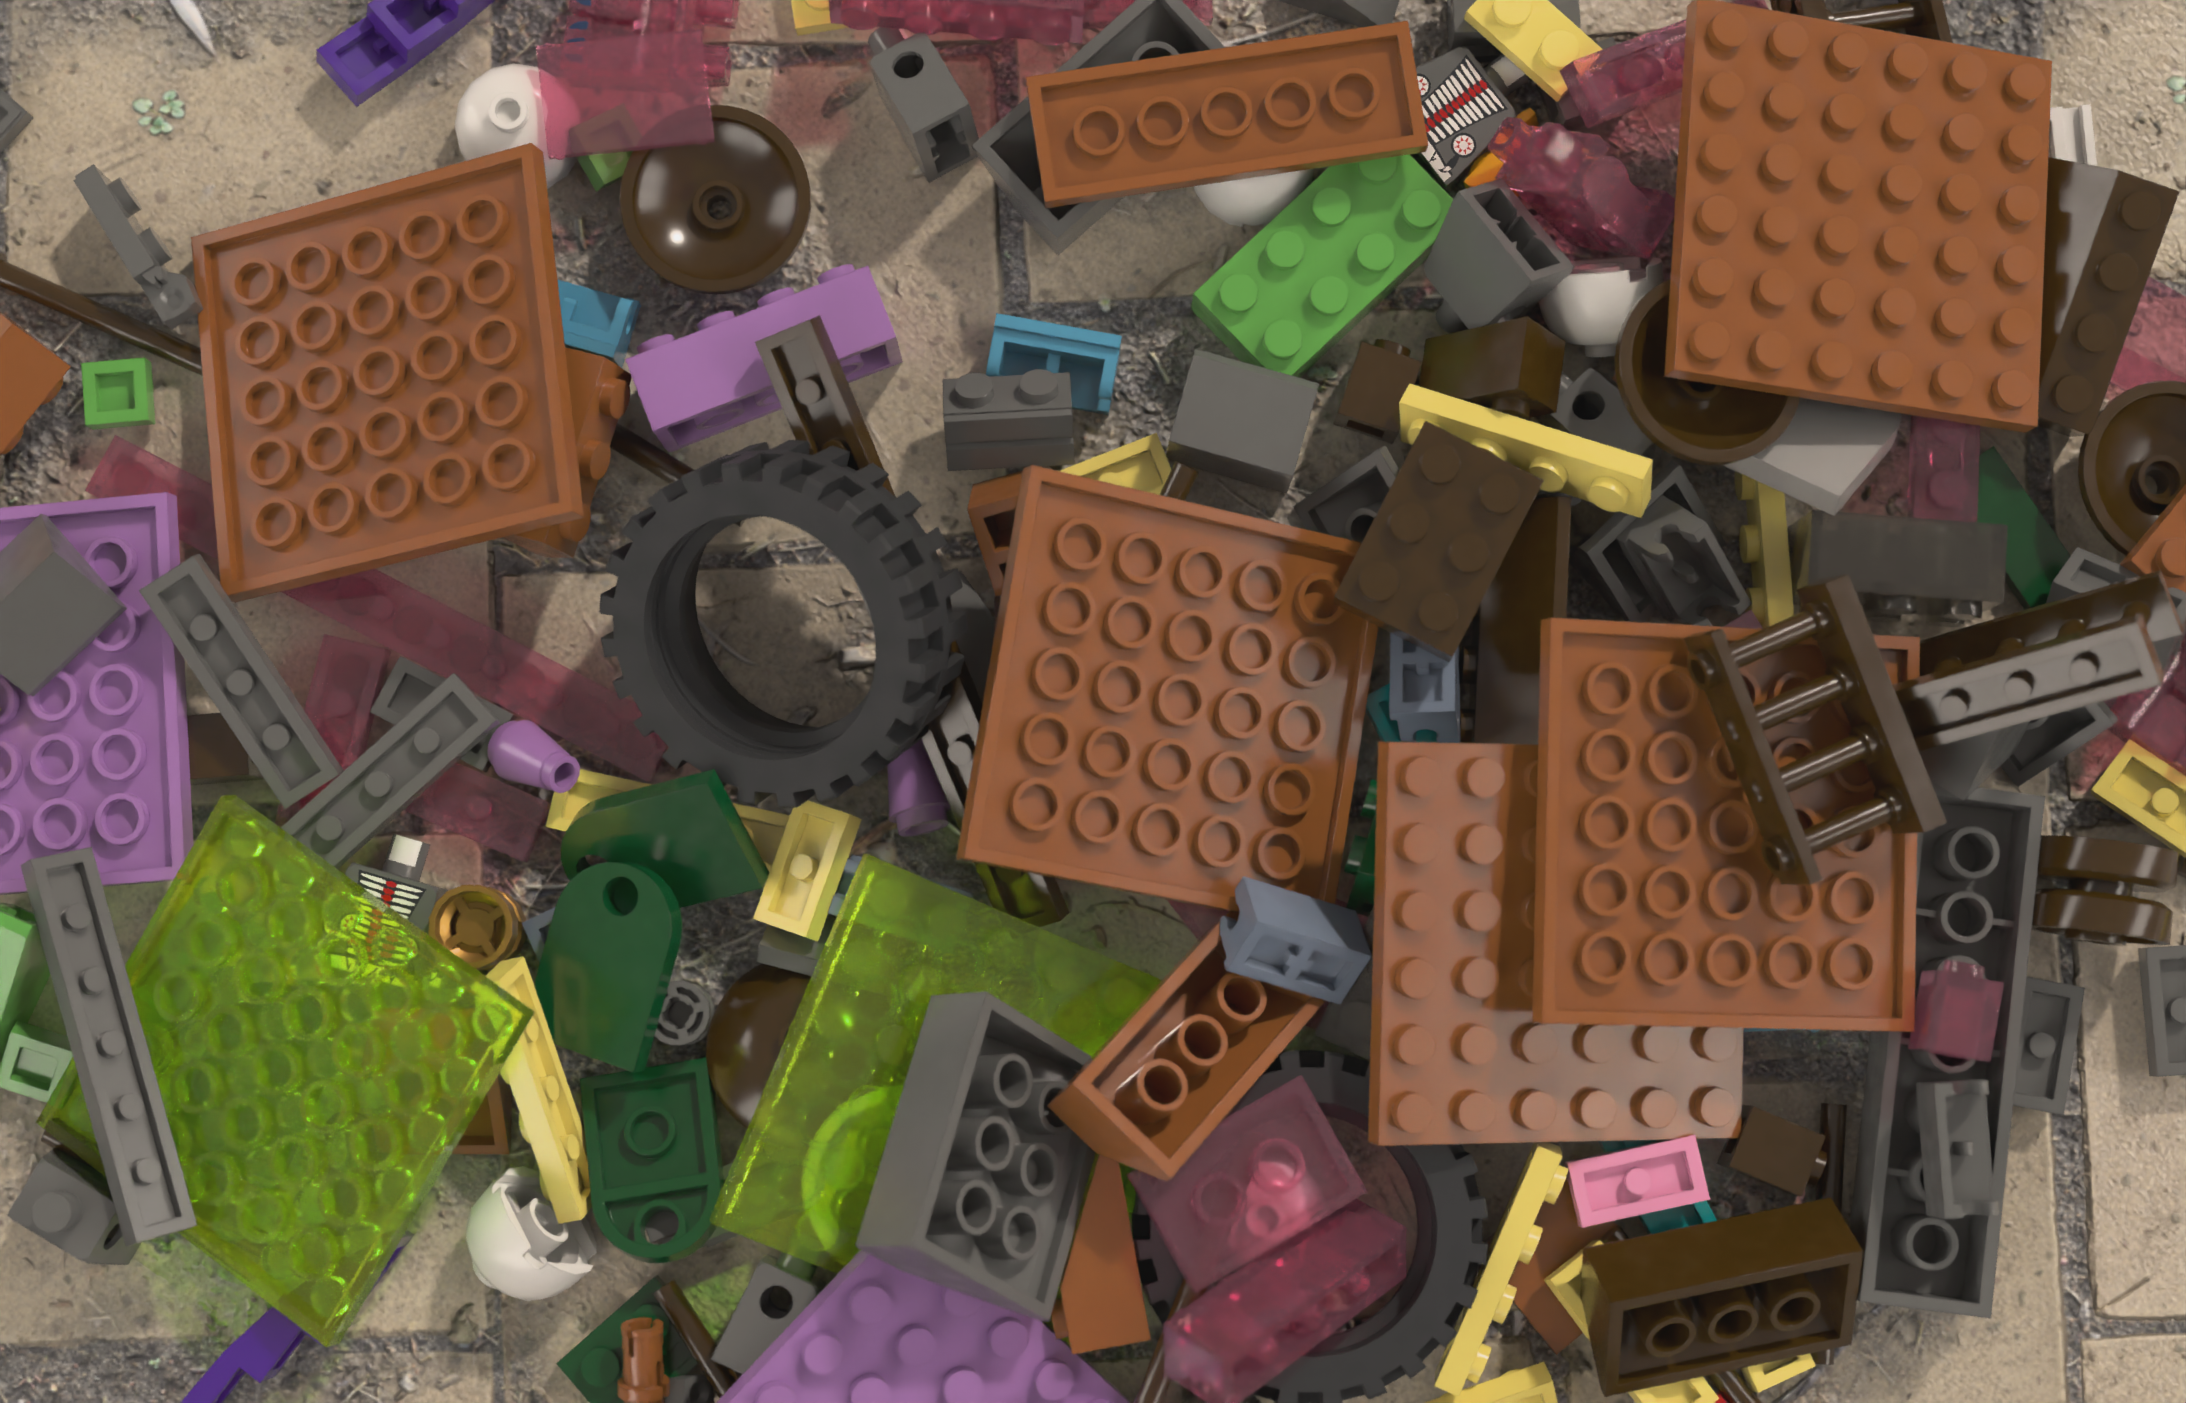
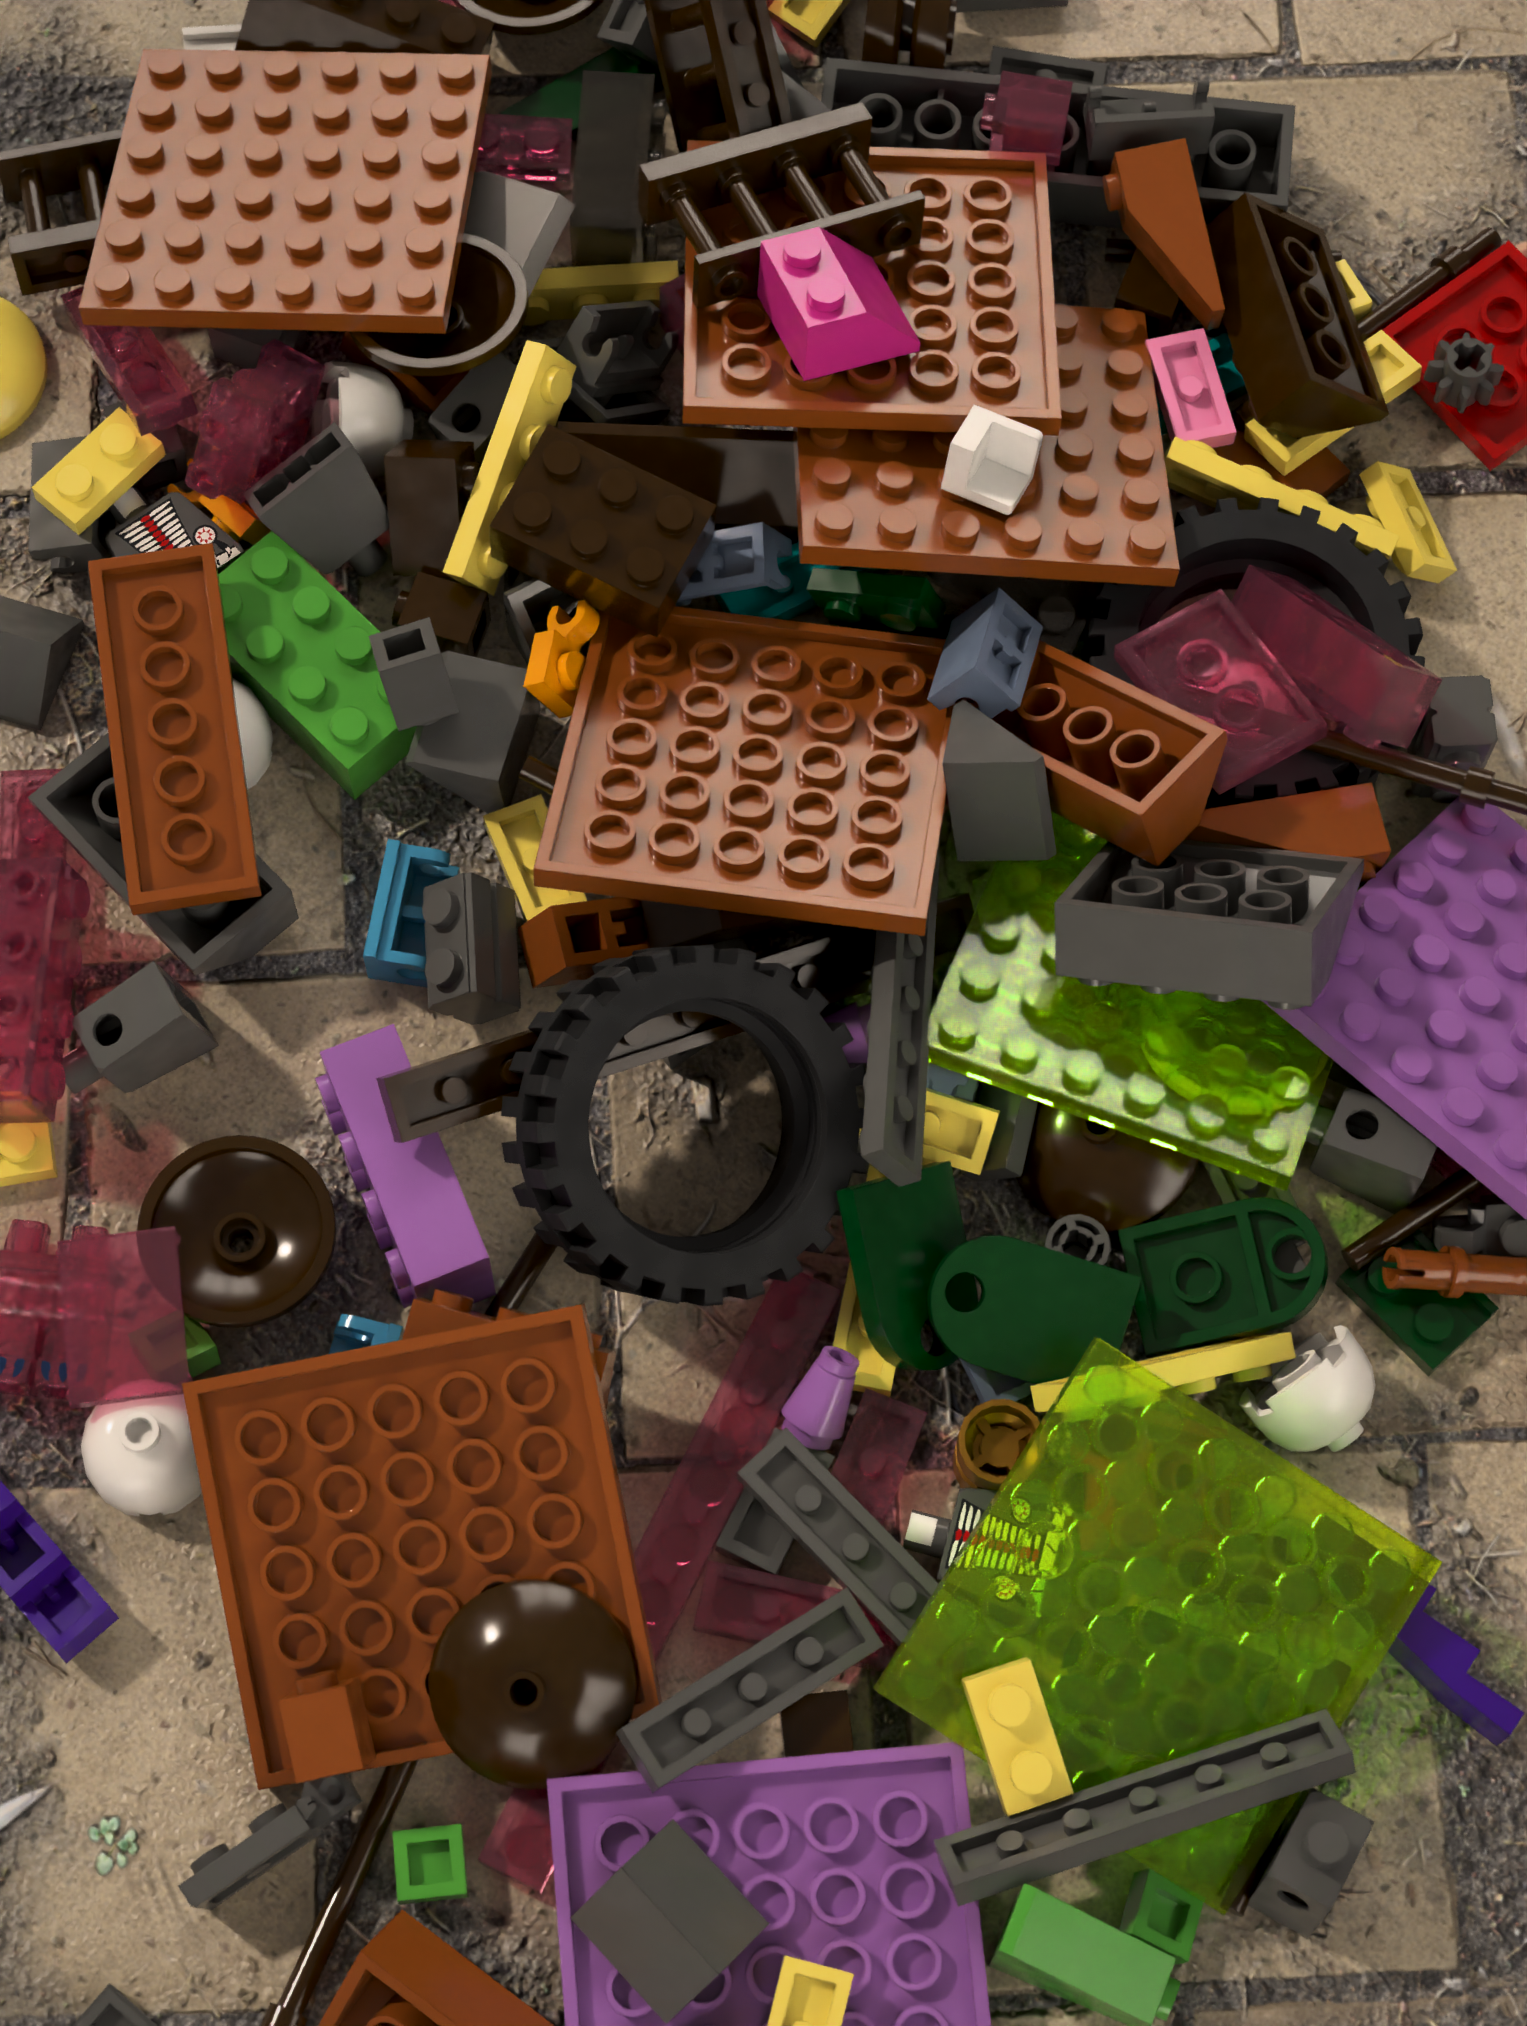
camera: 90 degrees left, 15 degrees down
none -> dark orange brick [278,1670,376,1784]
none -> dark grey brick [369,617,459,731]
none -> dark brown dish [429,1579,637,1789]
none -> light orange plate [523,600,600,718]
none -> dark pink slope [757,227,920,381]
none -> dark grey plate [859,854,940,1187]
none -> white panel [940,405,1043,515]
none -> dark grey slope [942,700,1057,861]
none -> light yellow plate [961,1657,1074,1816]
none -> dark orange slope [1103,138,1225,331]

